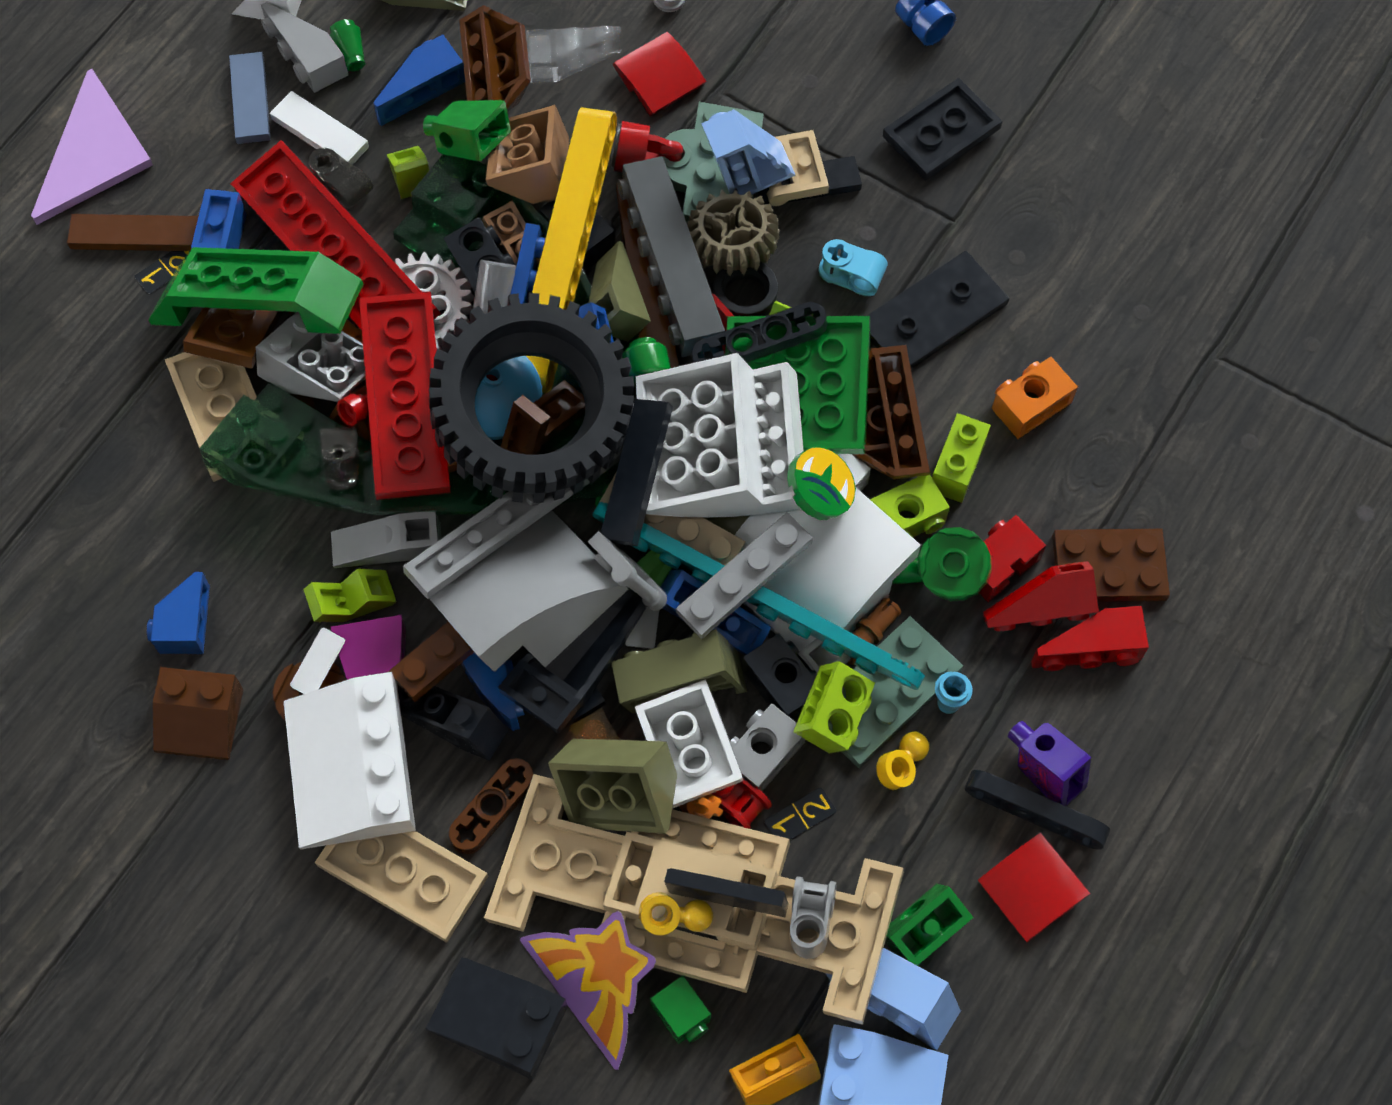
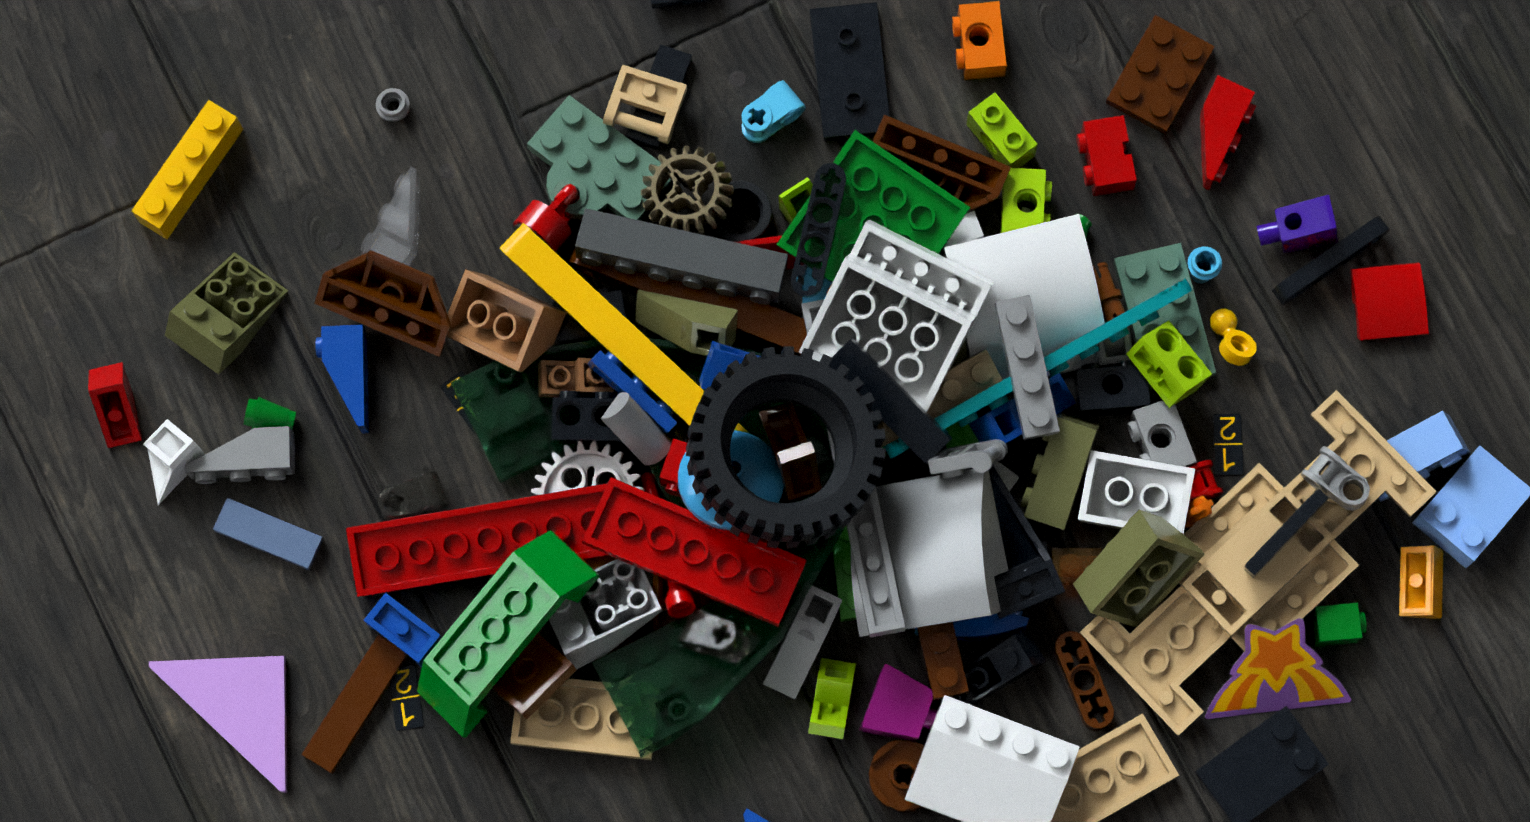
camera: 55 degrees left, 10 degrees up
white tile [270,91,369,169] -> none
white sticker [290,627,345,694] -> none
lime slope [387,146,433,199] -> none
green torso [423,100,511,162] -> none
red slope [613,32,707,117] -> none
green head [622,337,671,388] -> none
yellow plate [639,892,713,935] -> none
light blue wedge [701,109,796,195] -> none
tile [787,447,856,520] -> none
green brick [885,883,974,966] -> none
green tile [918,527,992,601] -> none
red slope [983,561,1099,631] -> none

